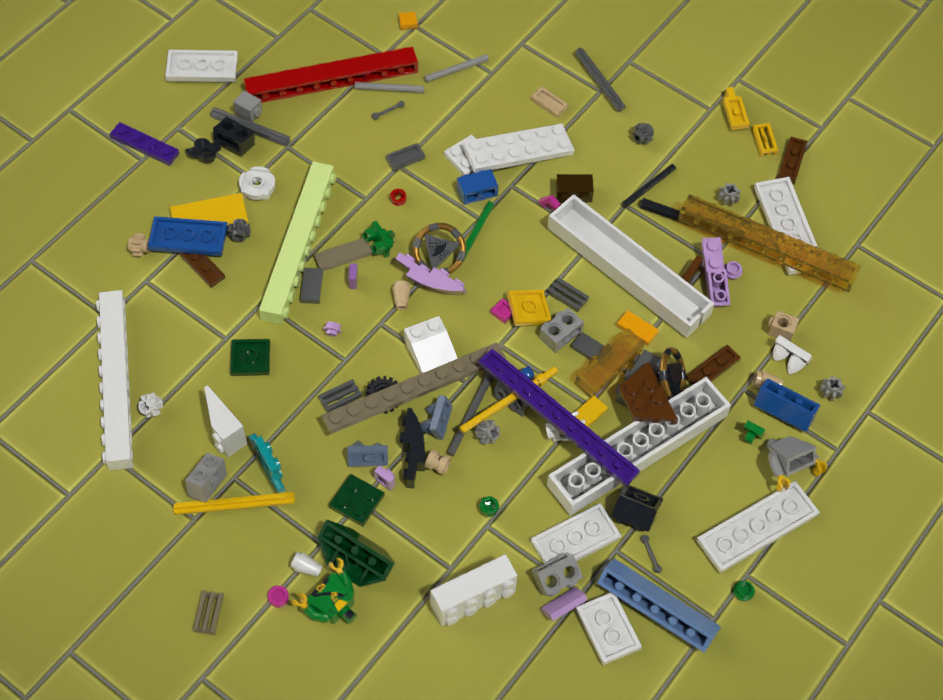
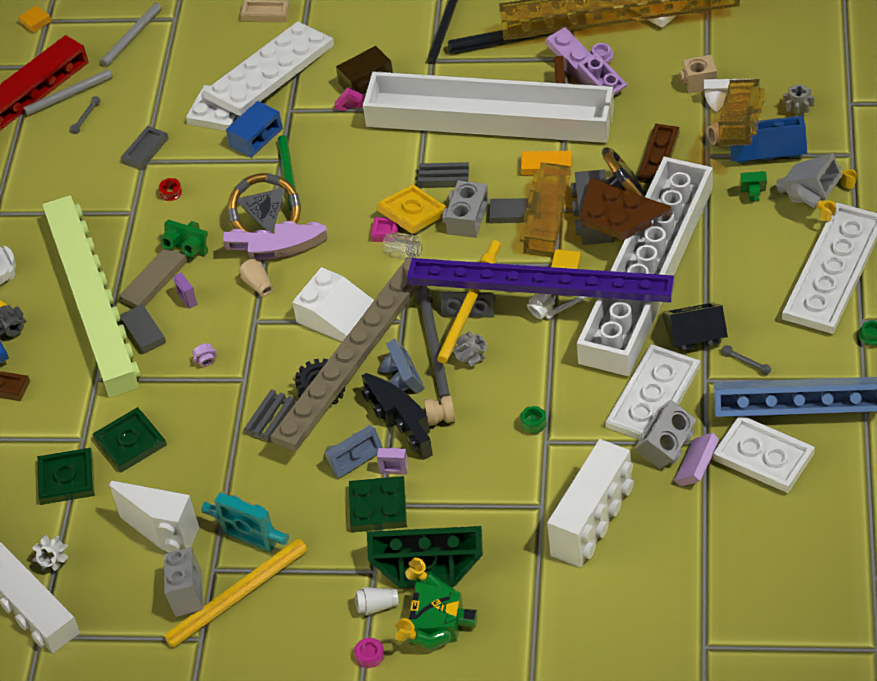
camera: 25 degrees left, 10 degrees down
none -> dark green tile [37,447,95,505]
none -> clear brick [383,232,422,260]
none -> clear yellow brick [718,79,765,146]

